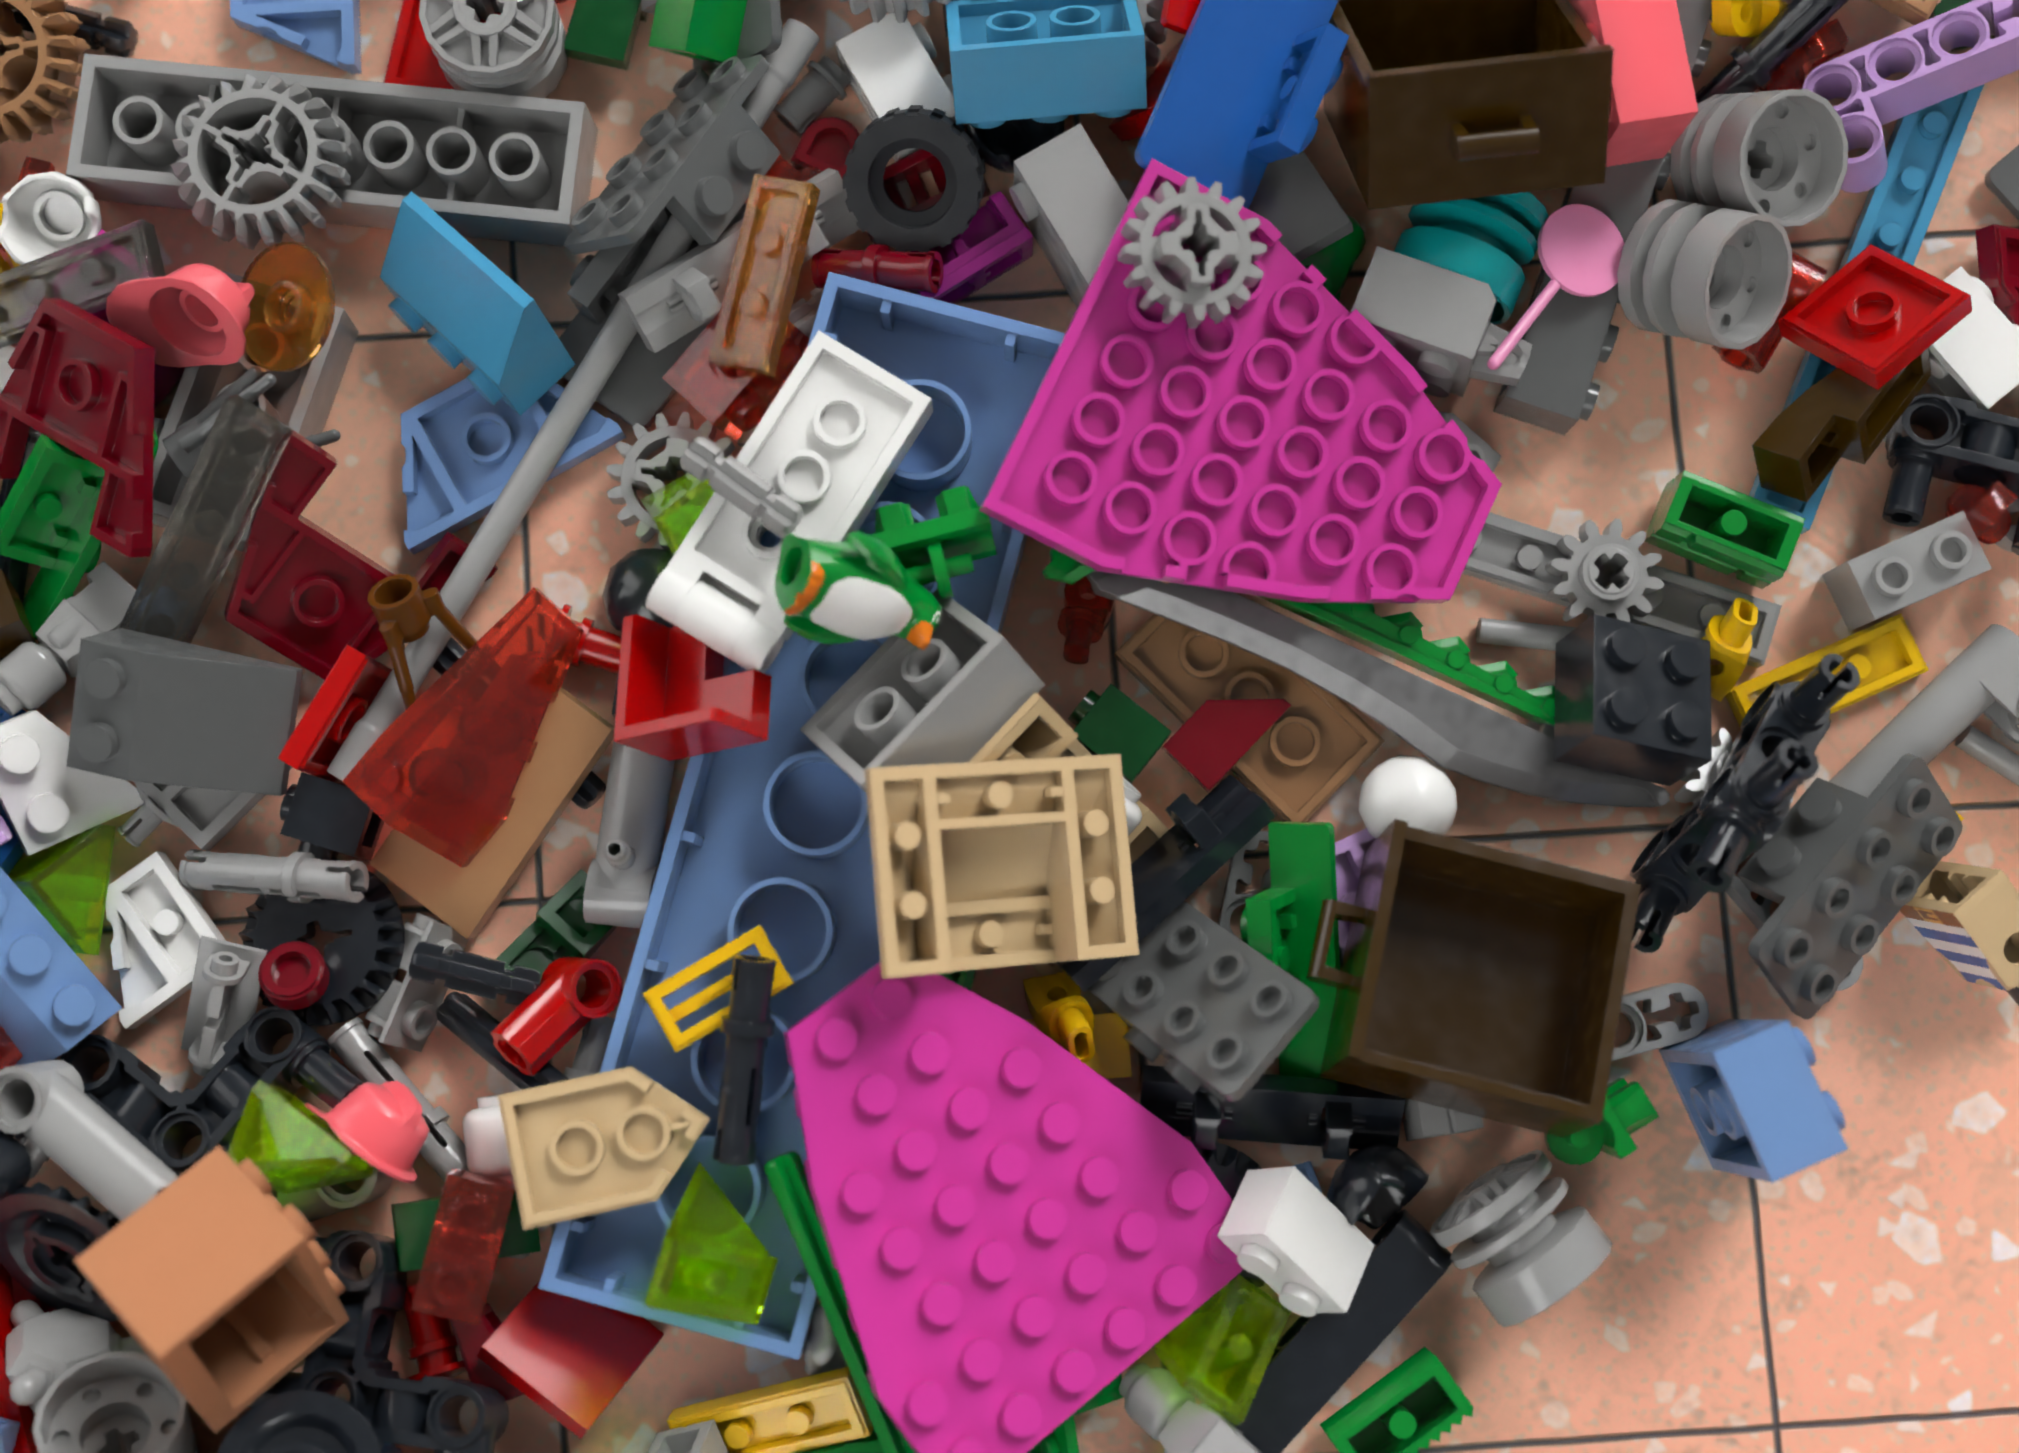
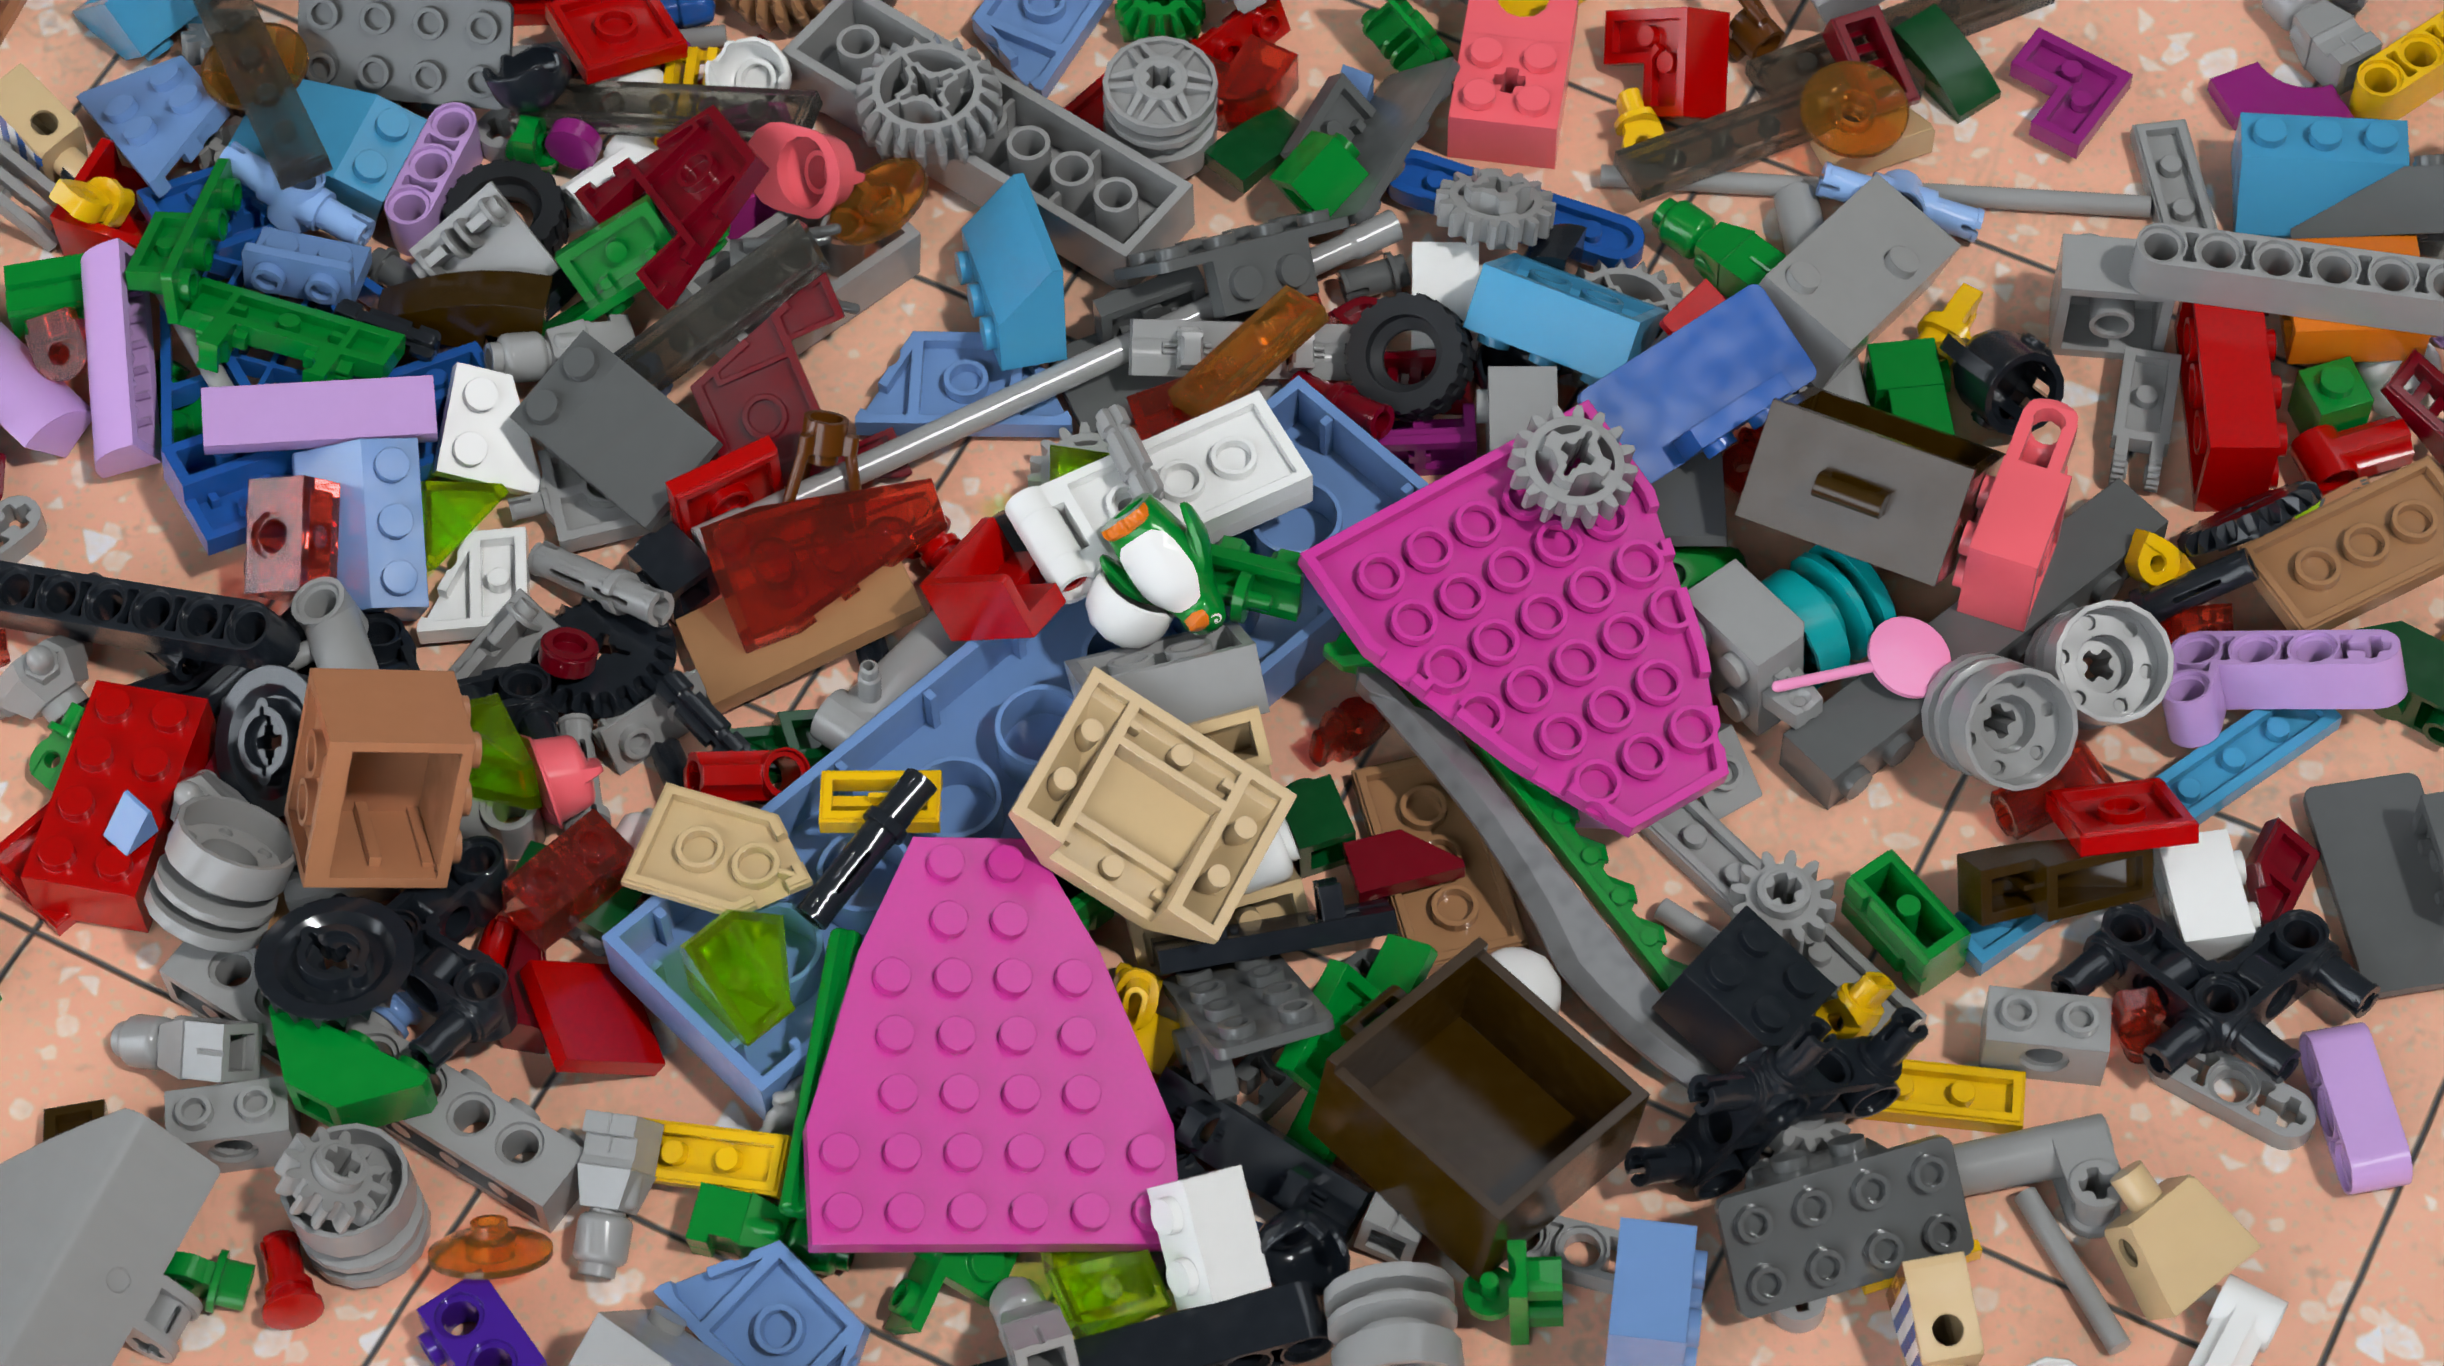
camera: 30 degrees right, 25 degrees down
none -> white hair [1085,570,1174,648]

